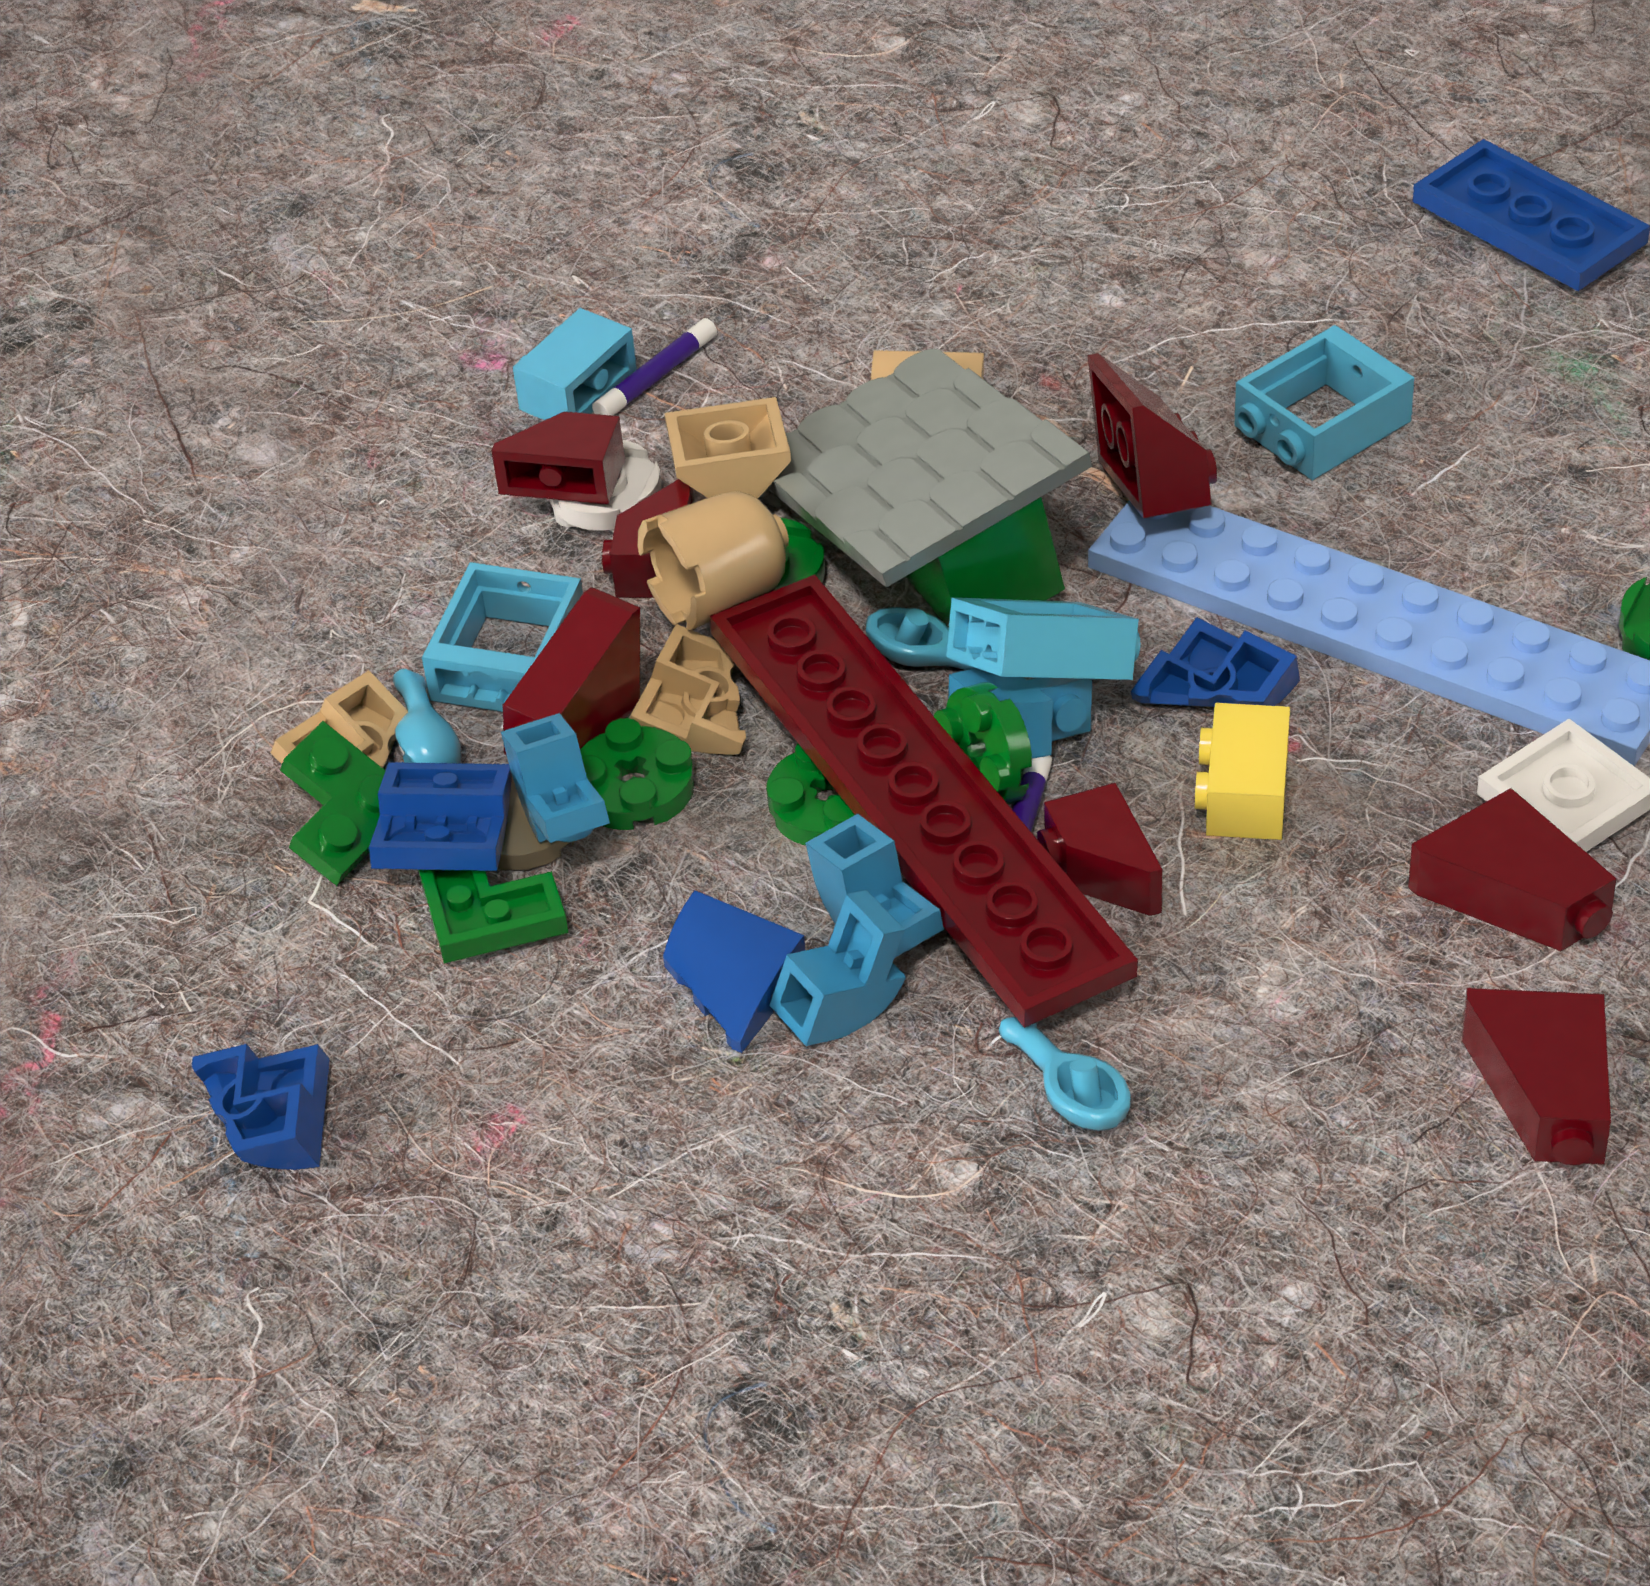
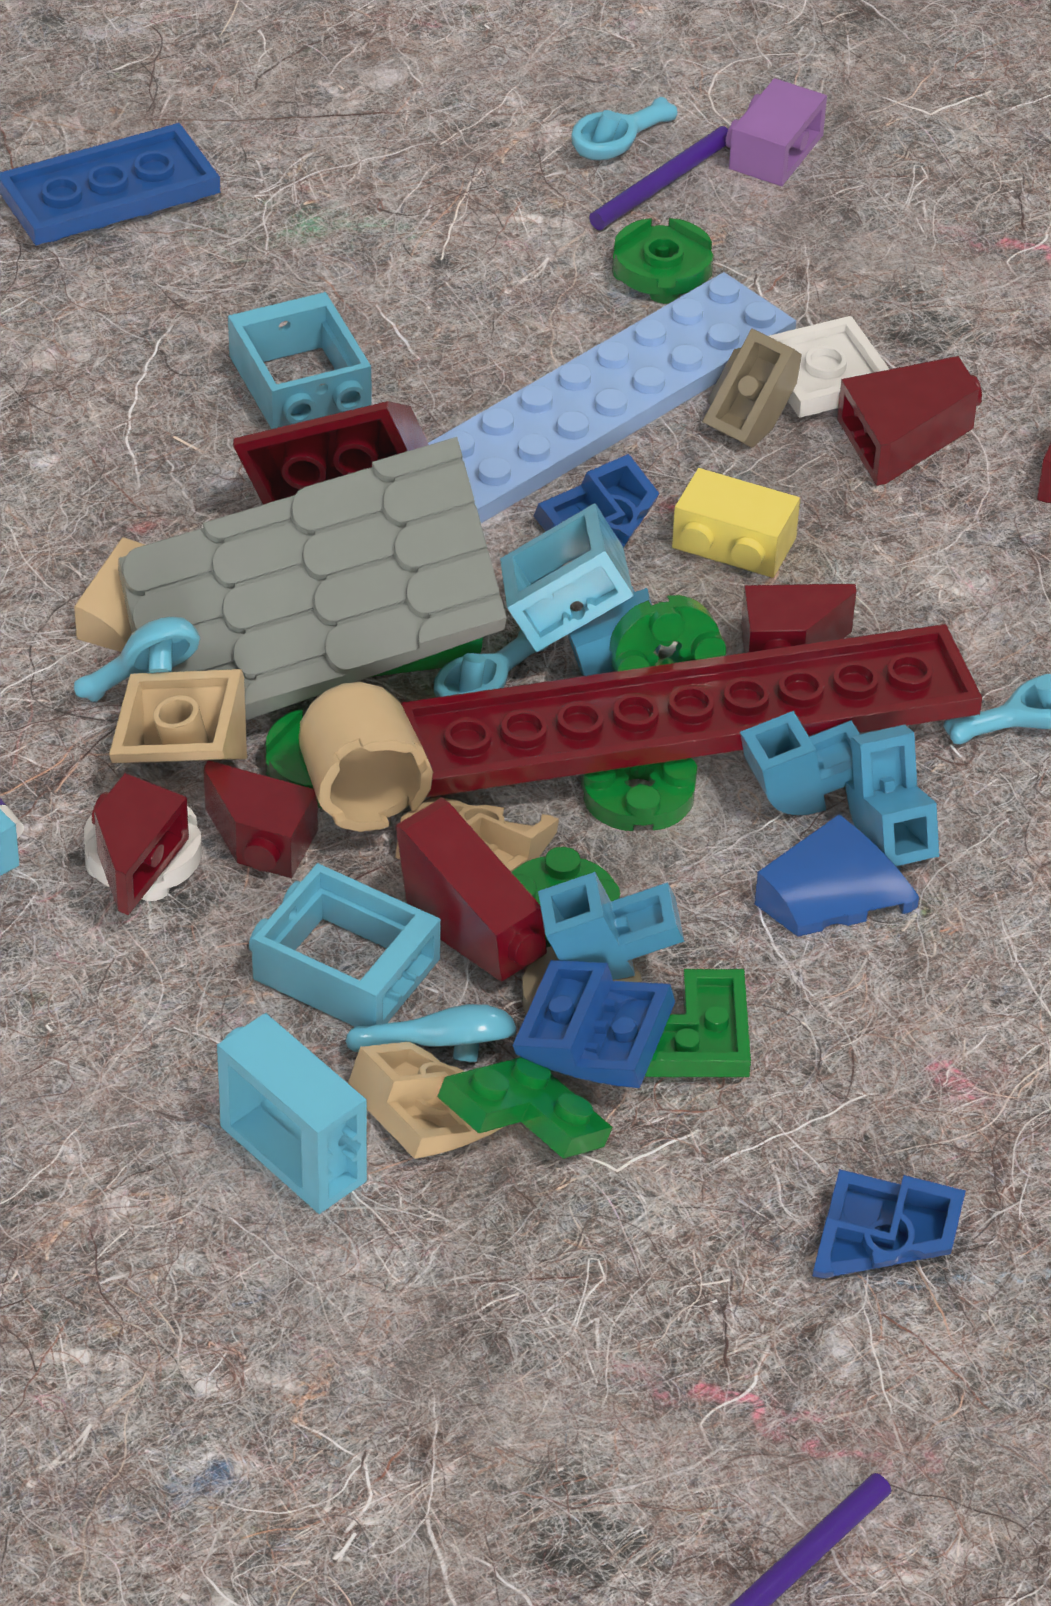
camera: 80 degrees left, 0 degrees up
none -> medium azure piece [74,617,200,702]
none -> medium azure window [217,1013,367,1214]
none -> dark tan slope [702,328,802,448]

